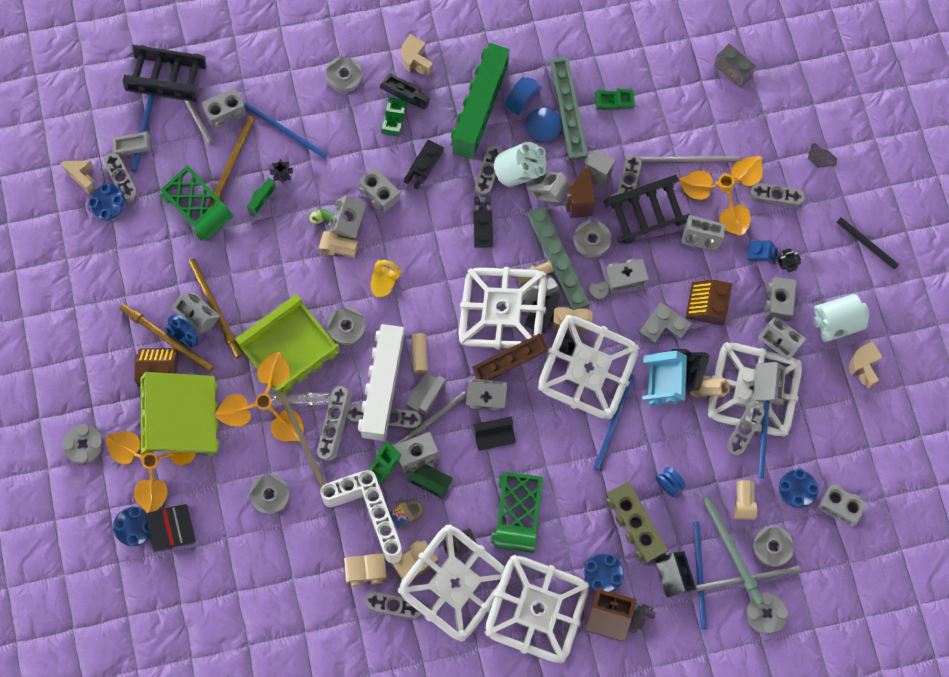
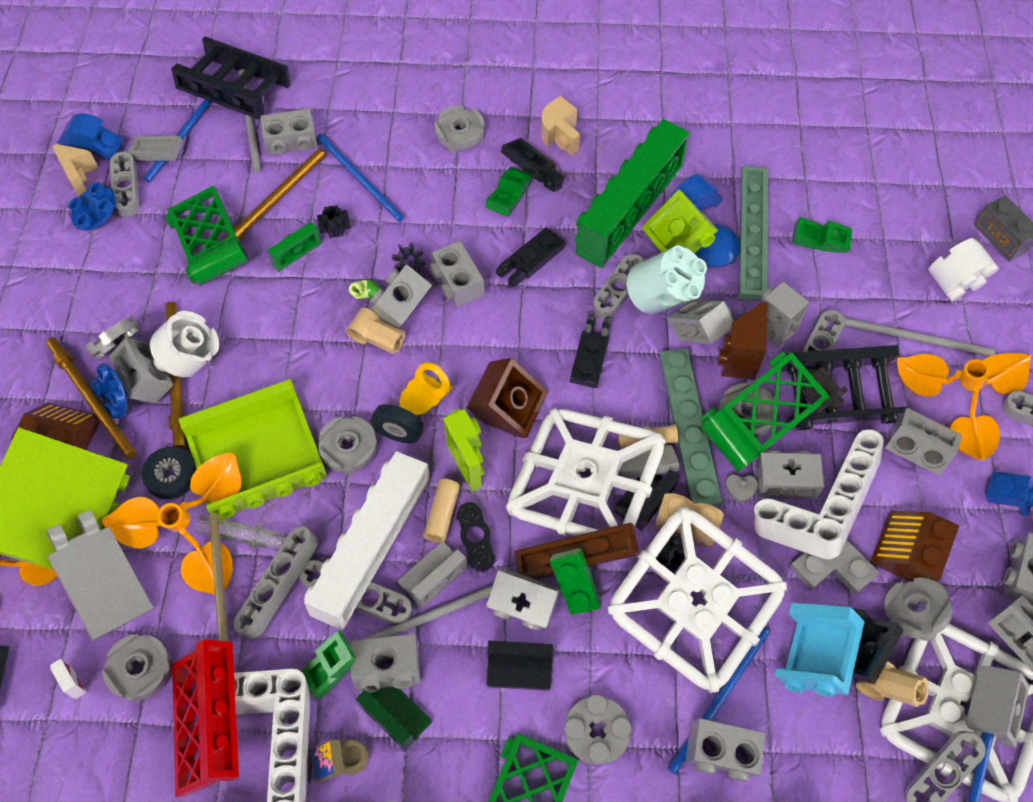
camera: 20 degrees right, 10 degrees down
none -> light grey tile [46,510,153,642]
none -> white tile [50,659,87,699]
none -> blue brick [57,113,123,161]
none -> light grey plate [84,315,140,360]
none -> black bush [141,447,197,499]
none -> white brick [150,311,219,377]
none -> red fence [172,639,239,797]
none -> black bush [371,404,424,444]
none -> black gear [392,242,426,274]
none -> lime plate [443,409,484,492]
none -> black piece [456,502,495,572]
none -> reddish brown slope [466,358,548,438]
none -> green plate [549,548,602,615]
none -> light grey plate [564,695,631,765]
none -> lime plate [641,189,718,254]
none -> light grey brick [685,718,765,782]
none -> green piece [700,352,830,472]
none -> white beam [754,430,884,559]
none -> clear smoke bracket [801,367,849,413]
none -> light grey plate [884,577,953,641]
none -> white brick [928,238,999,302]

